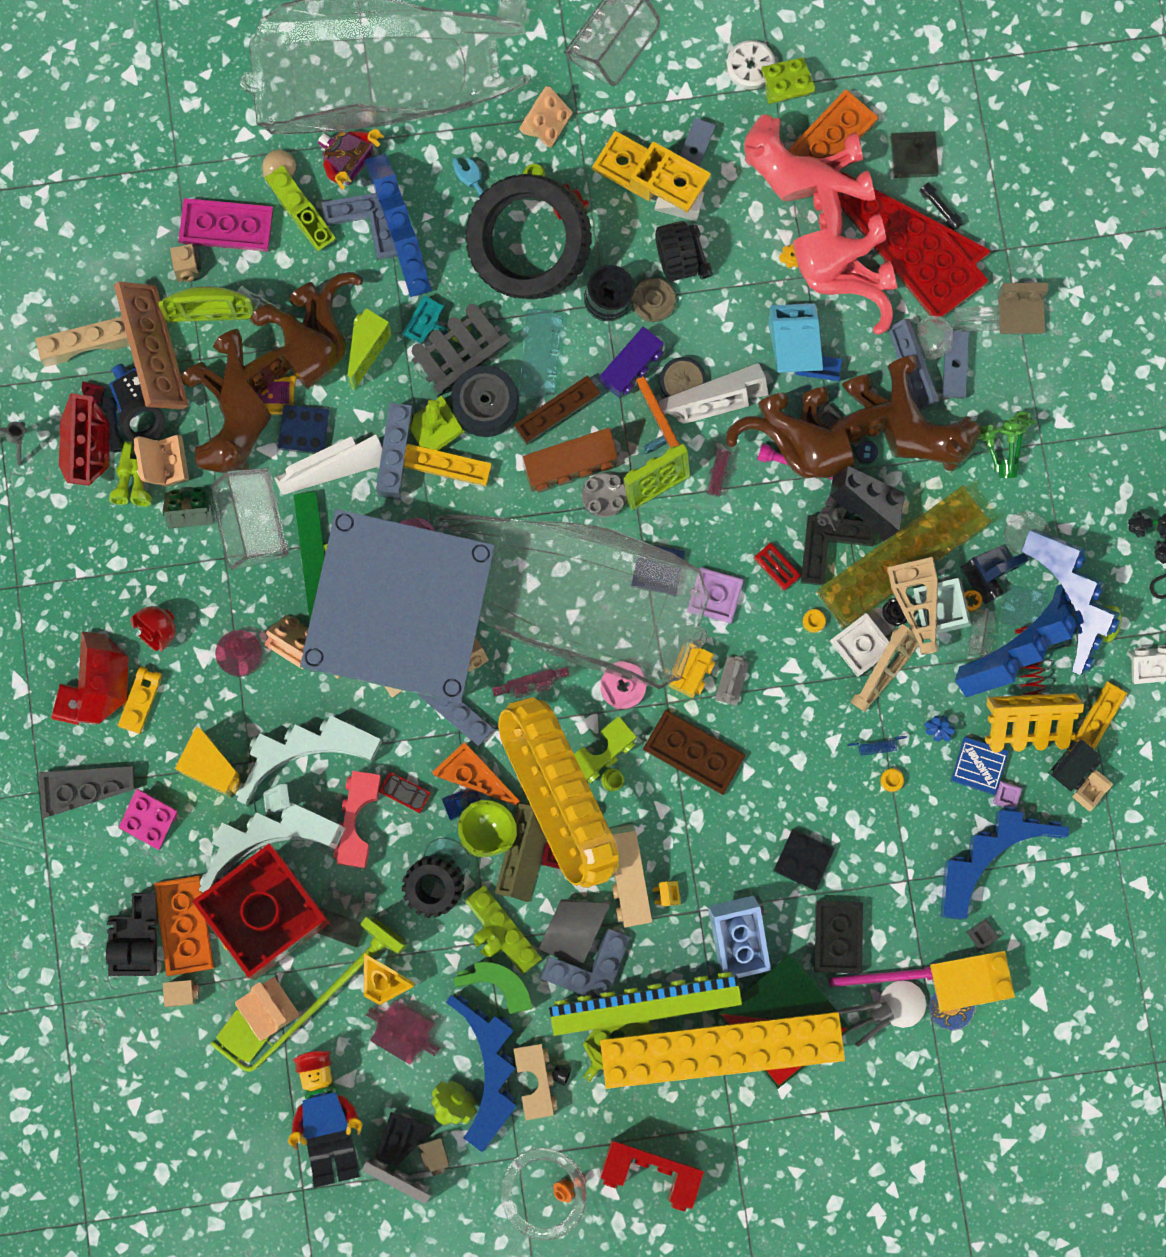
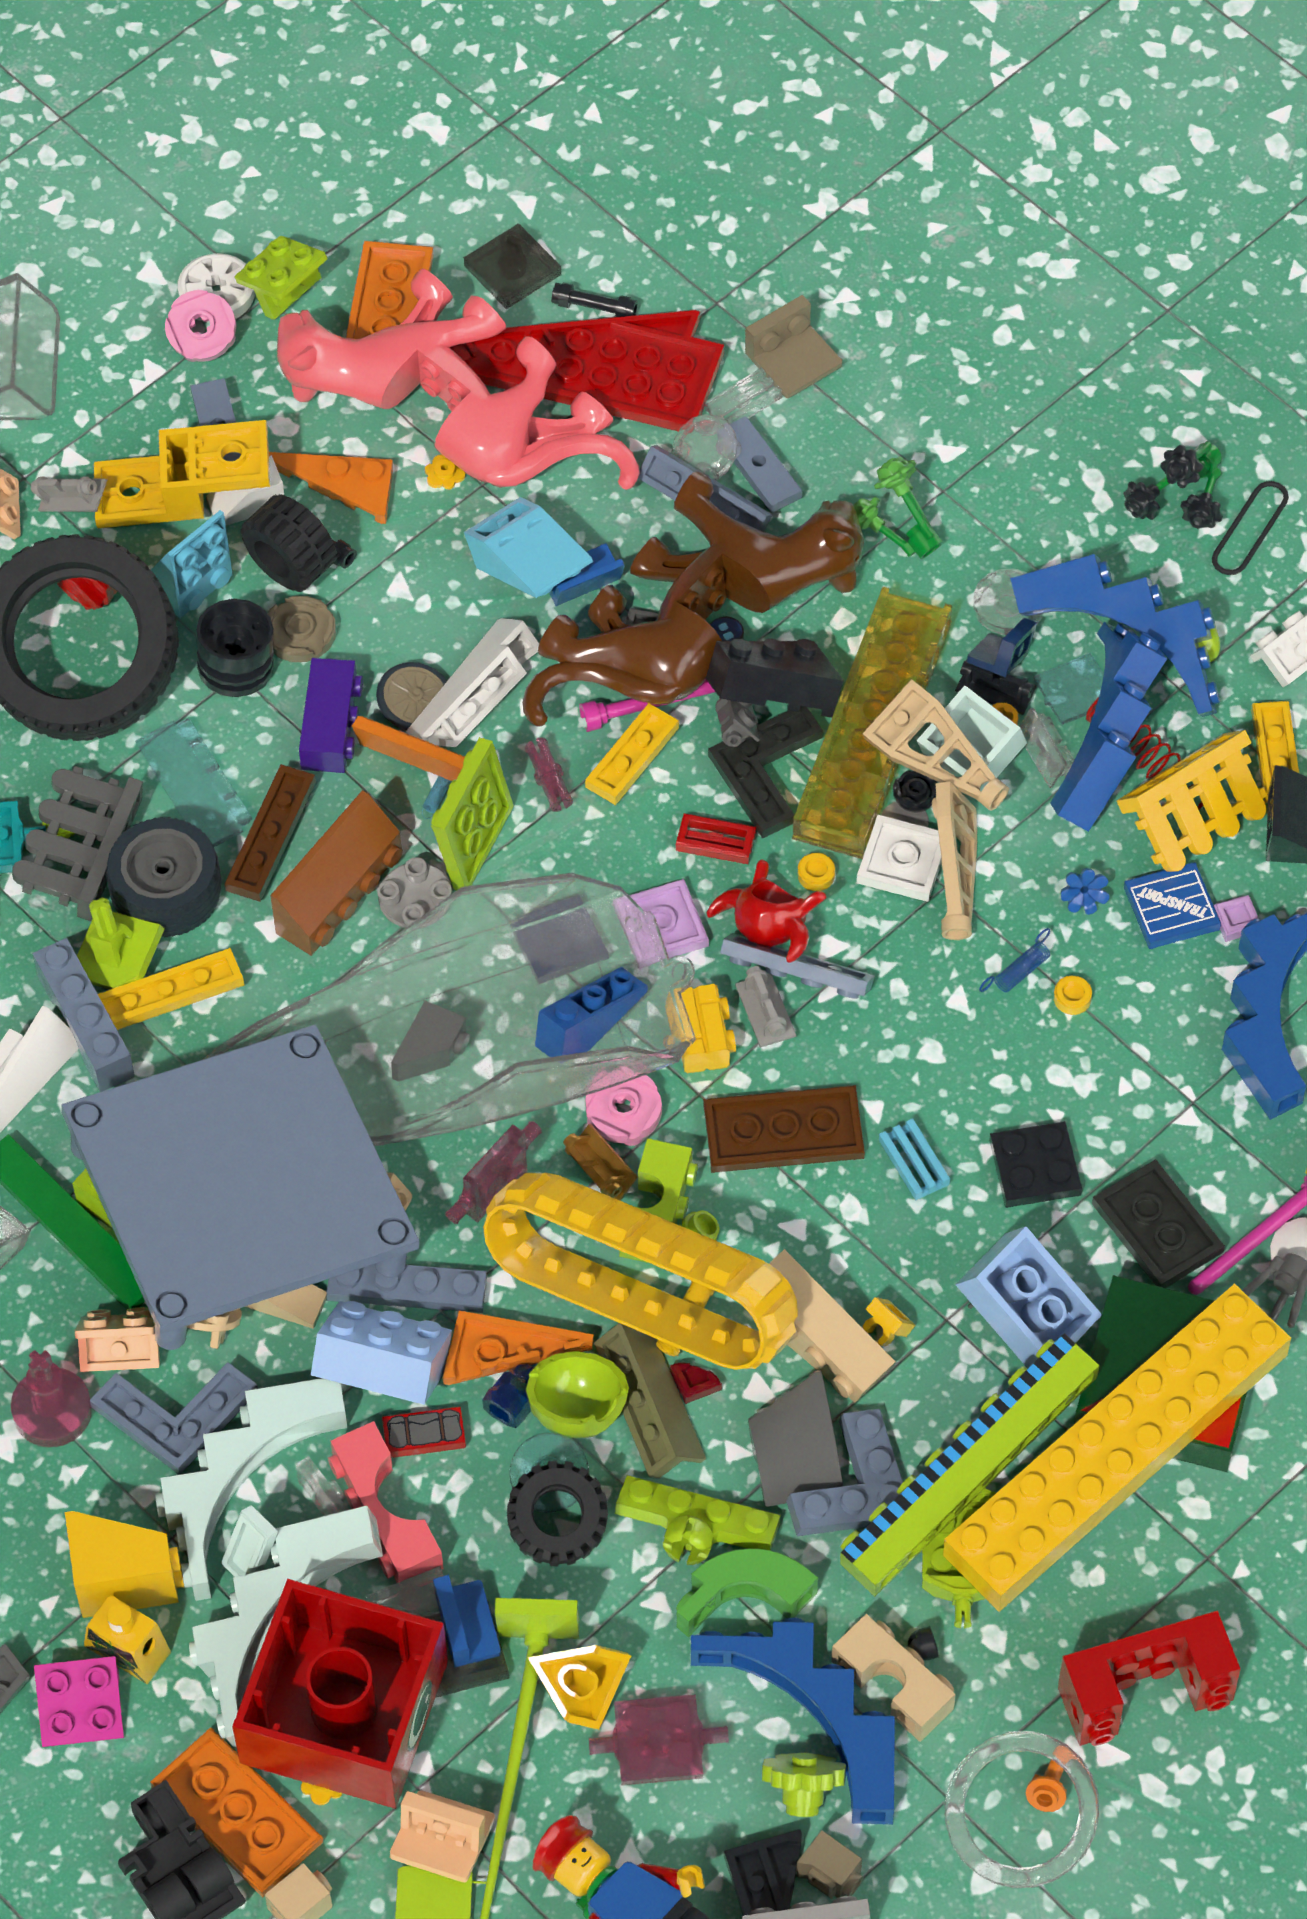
camera: 30 degrees left, 20 degrees down
none -> light grey hinge [31,476,107,512]
none -> yellow torso [84,1595,171,1685]
none -> sand blue plate [89,1362,258,1475]
none -> medium azure slope [151,510,233,618]
none -> bright pink plate [165,290,237,362]
none -> orange wing [269,452,393,524]
none -> clear plate [295,1456,348,1516]
none -> light blue brick [311,1301,452,1405]
none -> clear plate [365,1566,444,1618]
none -> dark grey slope [391,1000,470,1082]
none -> blue panel [433,1575,501,1668]
none -> blue slope [535,967,648,1066]
none -> pearl gold hinge [563,1124,638,1200]
none -> yellow plate [585,703,679,805]
none -> red piece [706,859,826,963]
none -> plate [720,933,875,999]
none -> medium azure tile [879,1118,950,1201]

